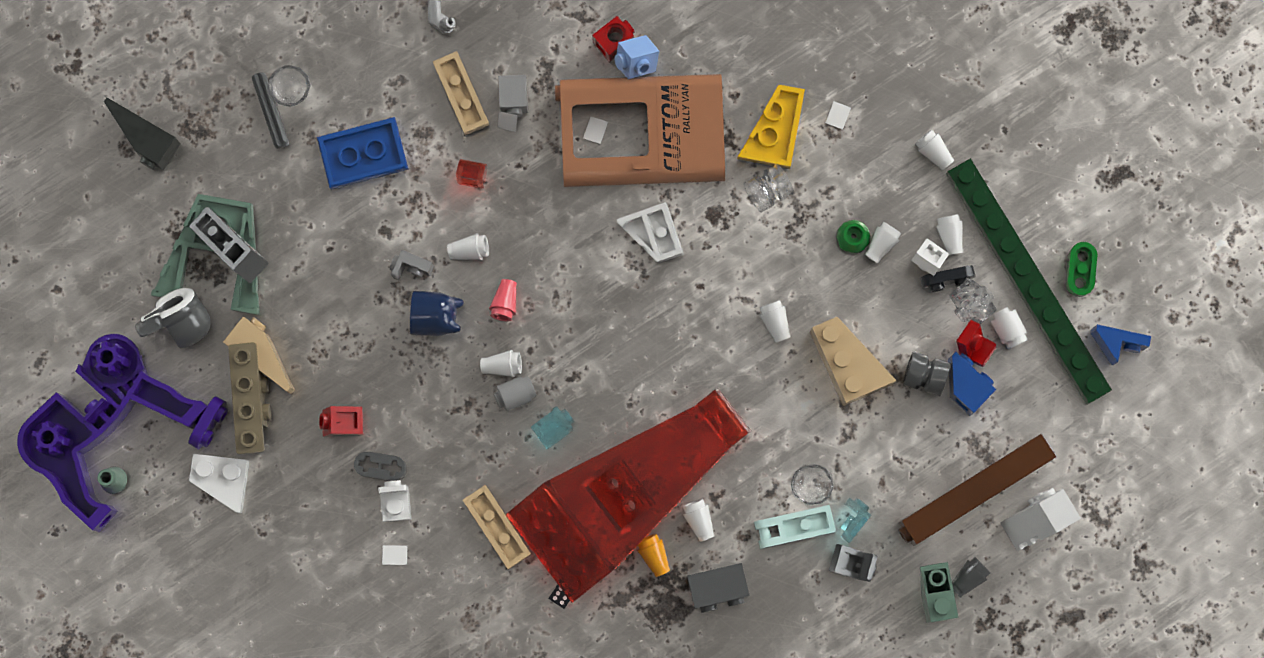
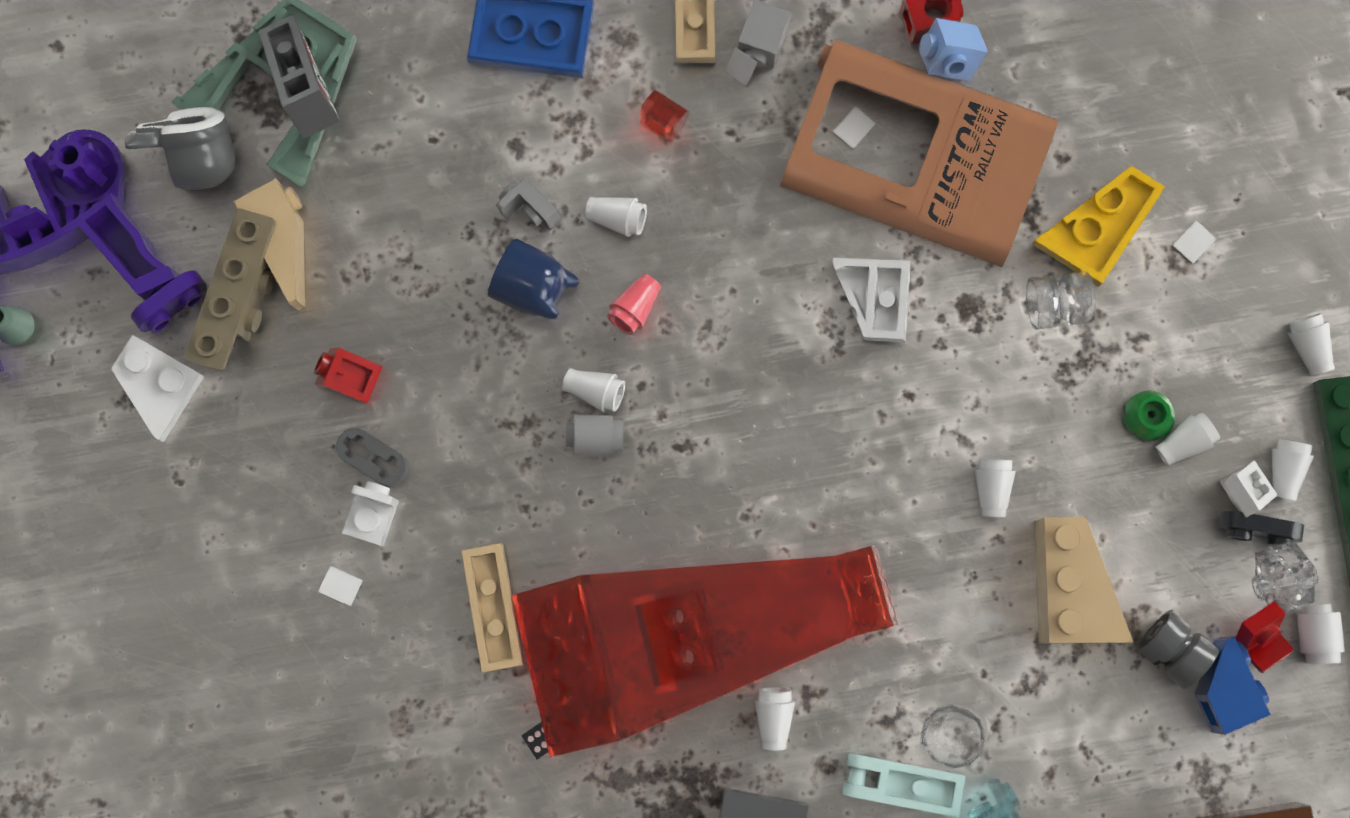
camera: 25 degrees right, 0 degrees up
clear light blue bracket [531,406,574,450] -> none
light orange cone [637,534,670,577] -> none

